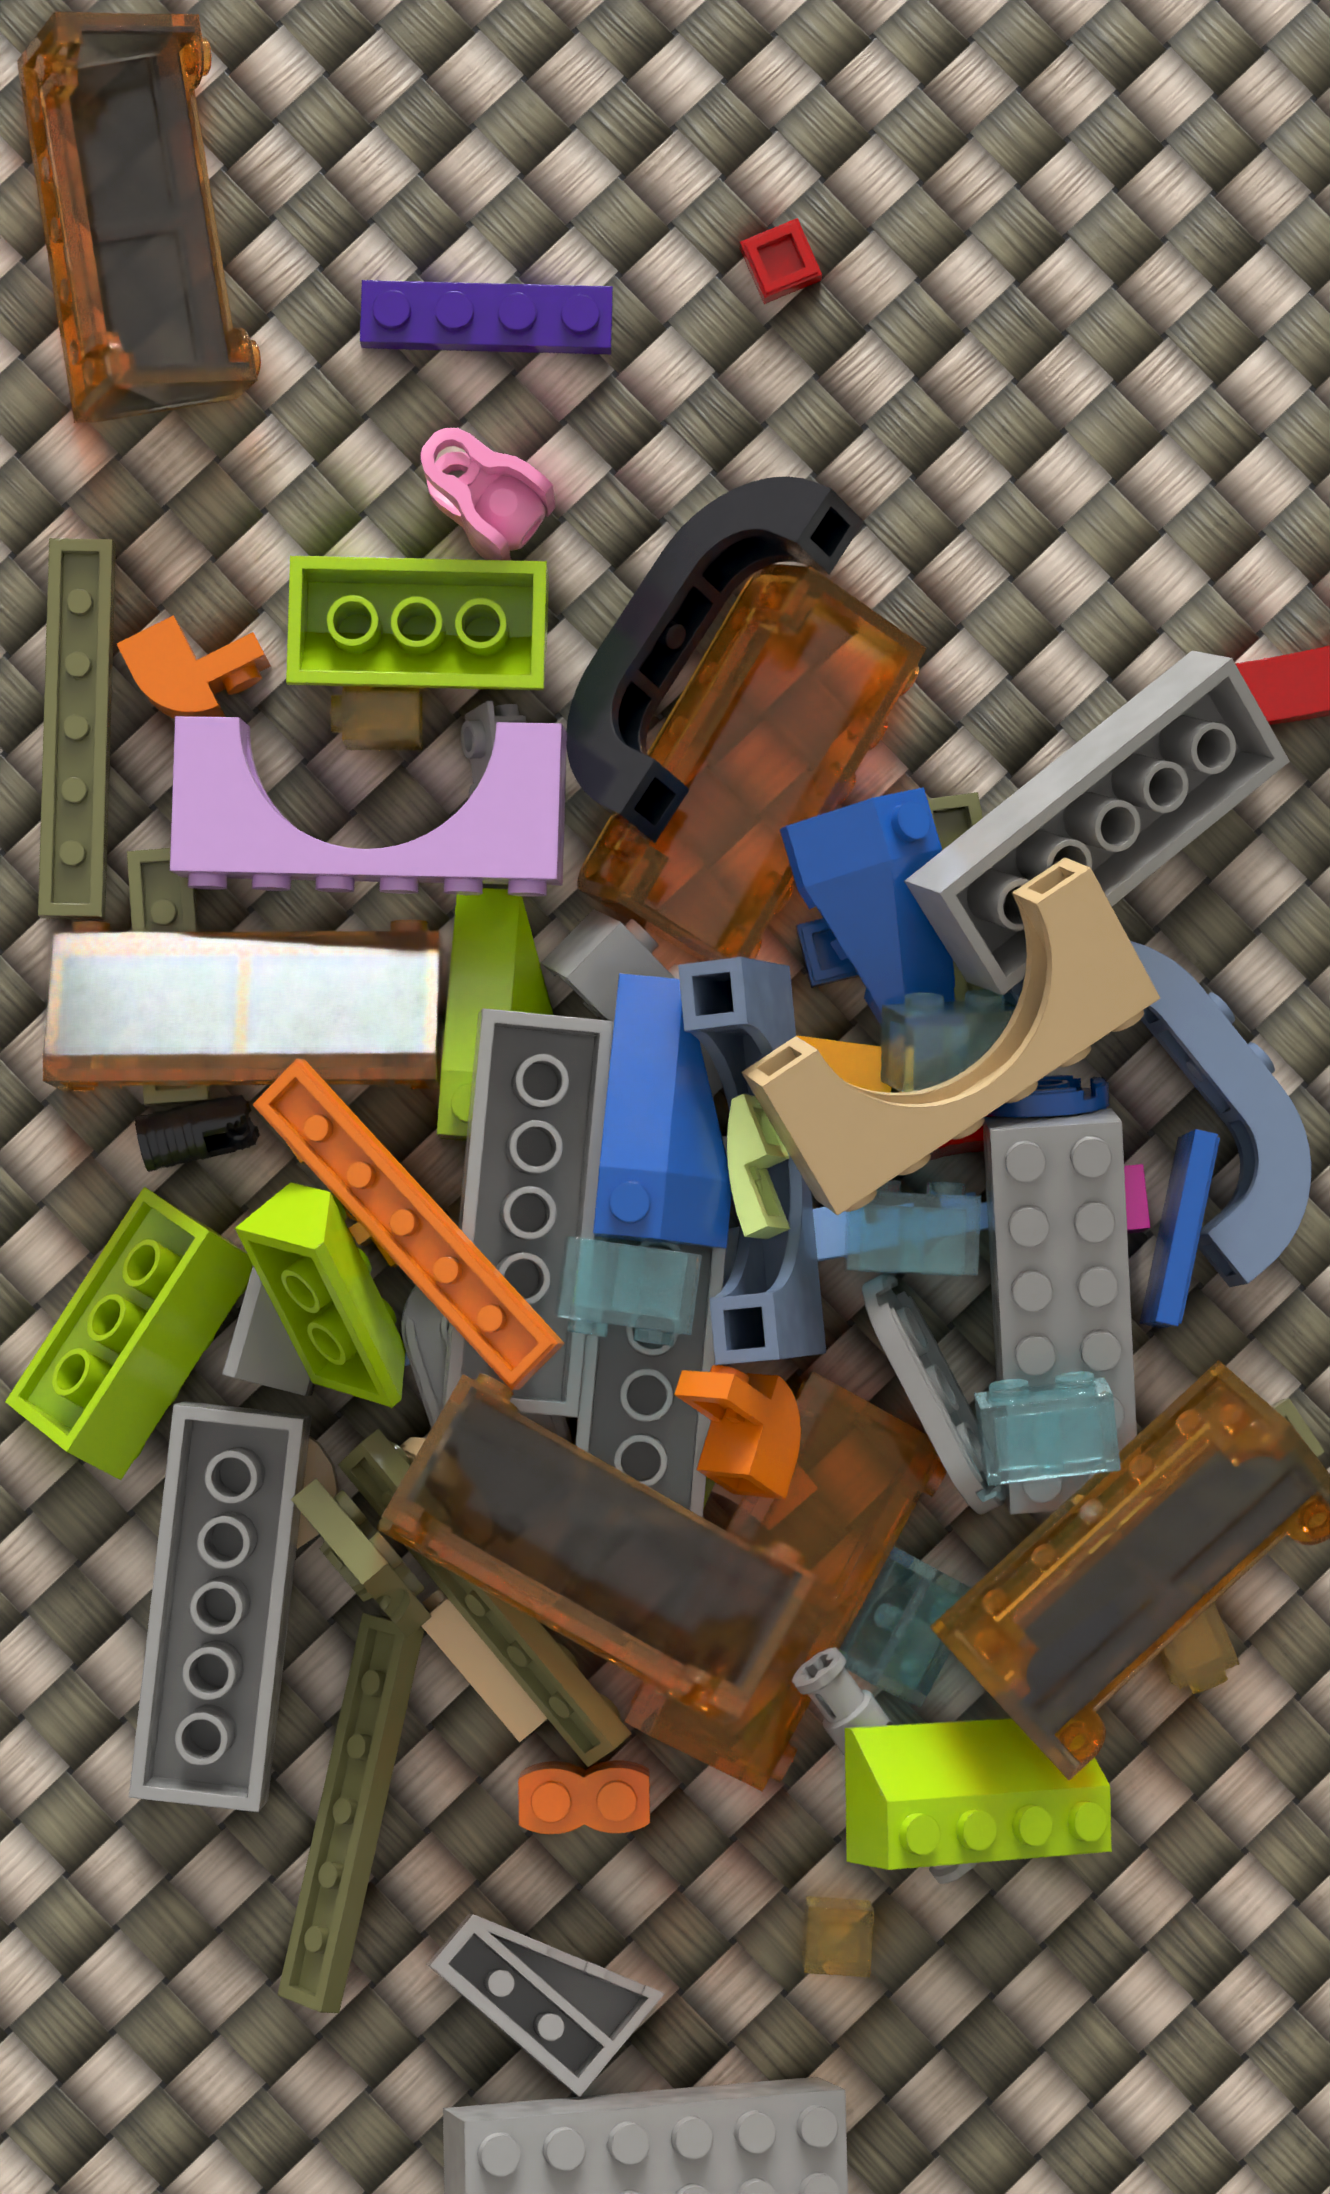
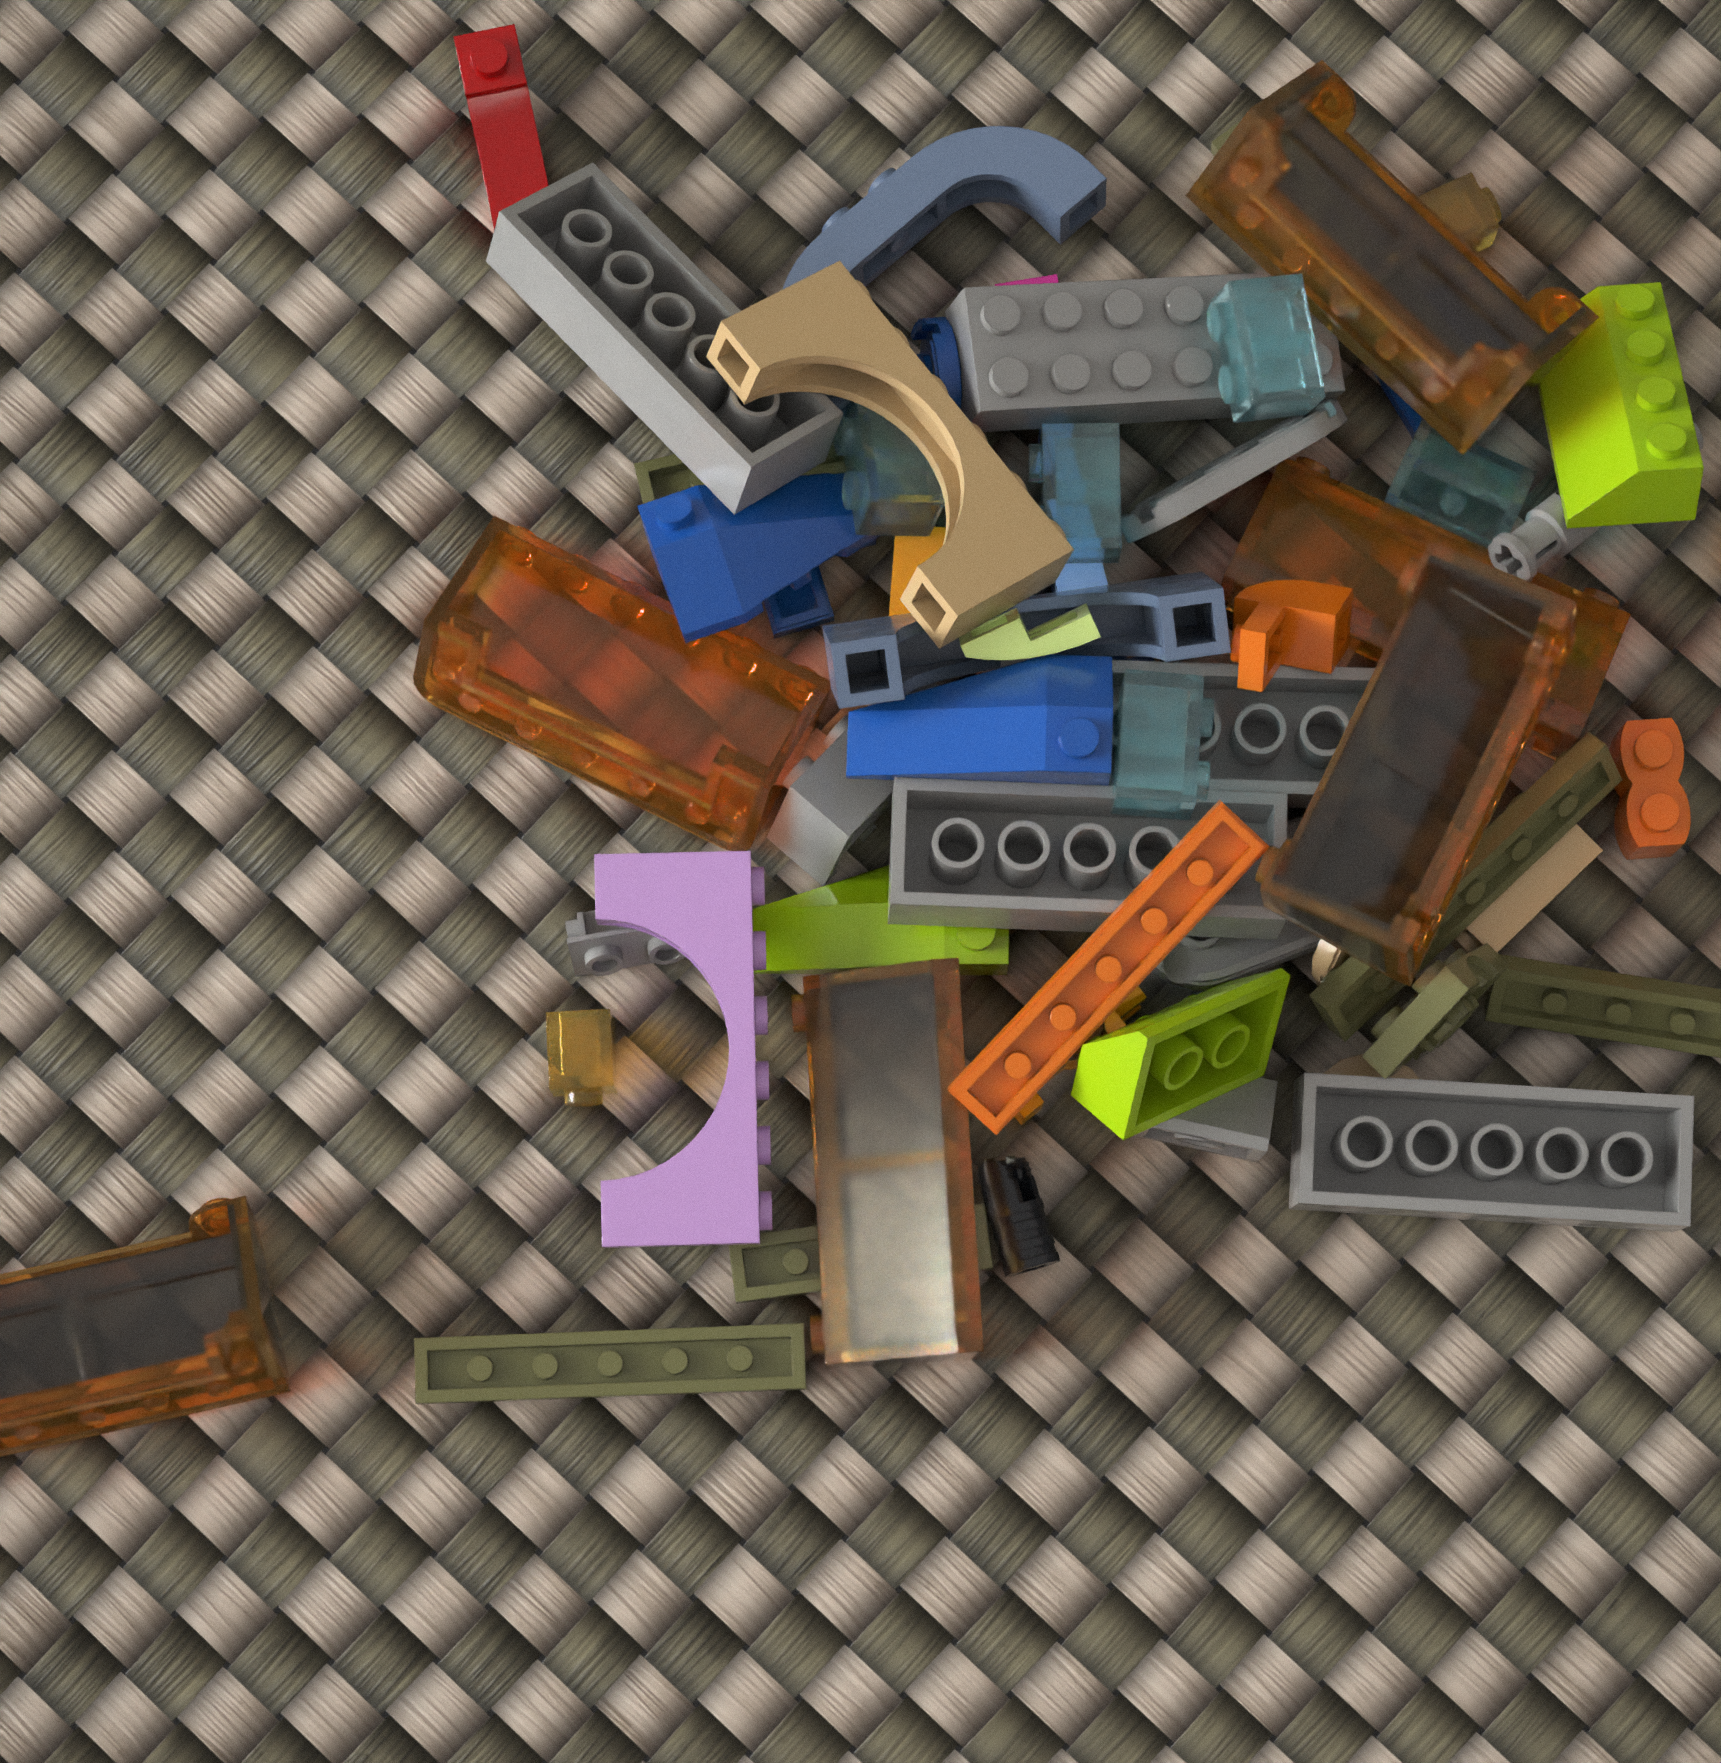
camera: 90 degrees left, 5 degrees down
lime slope [5,1187,253,1480] -> none
orange brick [116,615,271,719] -> none
lime slope [286,556,549,690] -> none
dark purple plate [360,280,613,355] -> none
bright pink piece [421,428,555,560] -> none
black arch [566,476,864,843] -> none
red tile [740,218,822,304] -> none
blue tile [1139,1129,1220,1328] -> none

